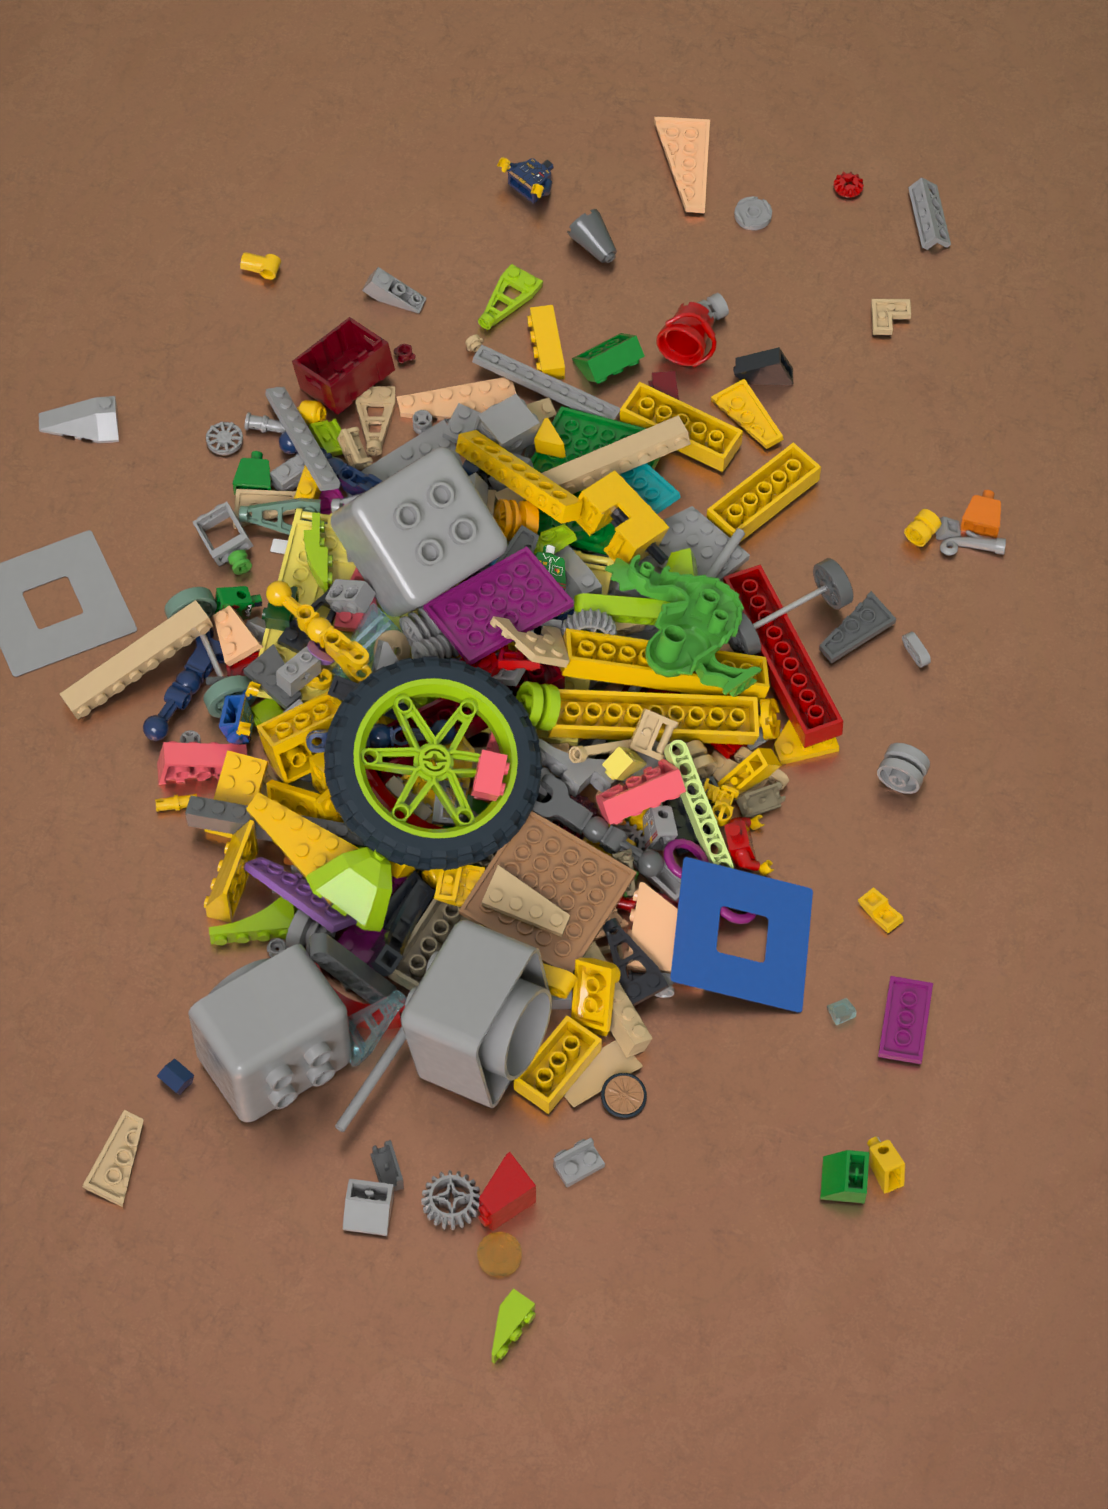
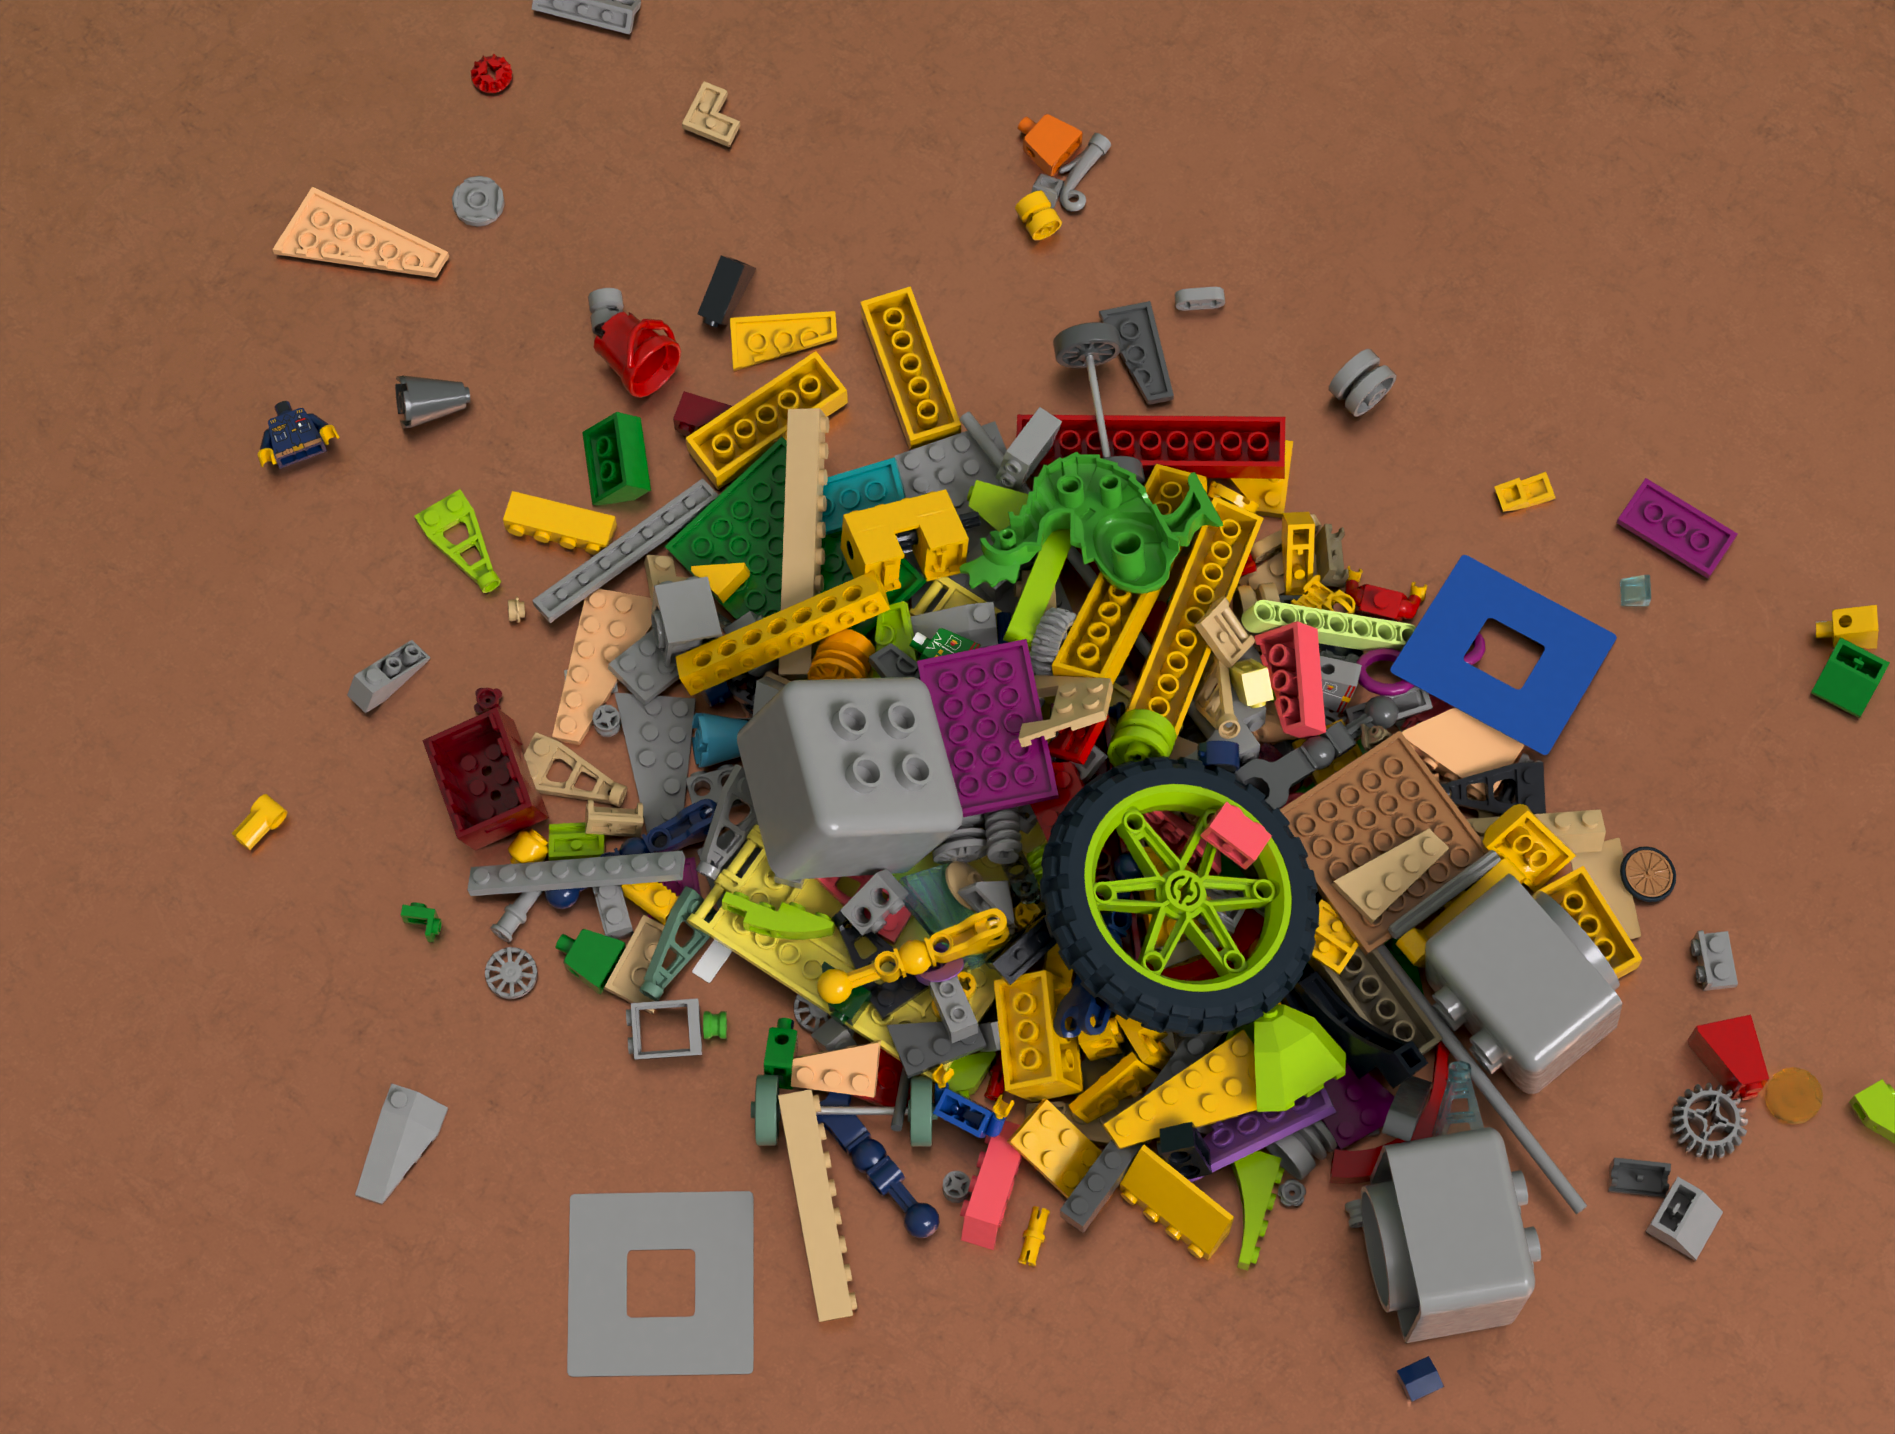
camera: 65 degrees left, 10 degrees up
none -> green bracket [401,902,442,942]
none -> light grey window [996,407,1062,491]
none -> black brick [1157,1122,1212,1179]
none -> dark blue piece [1197,741,1240,773]
none -> light grey axle [1388,850,1501,939]

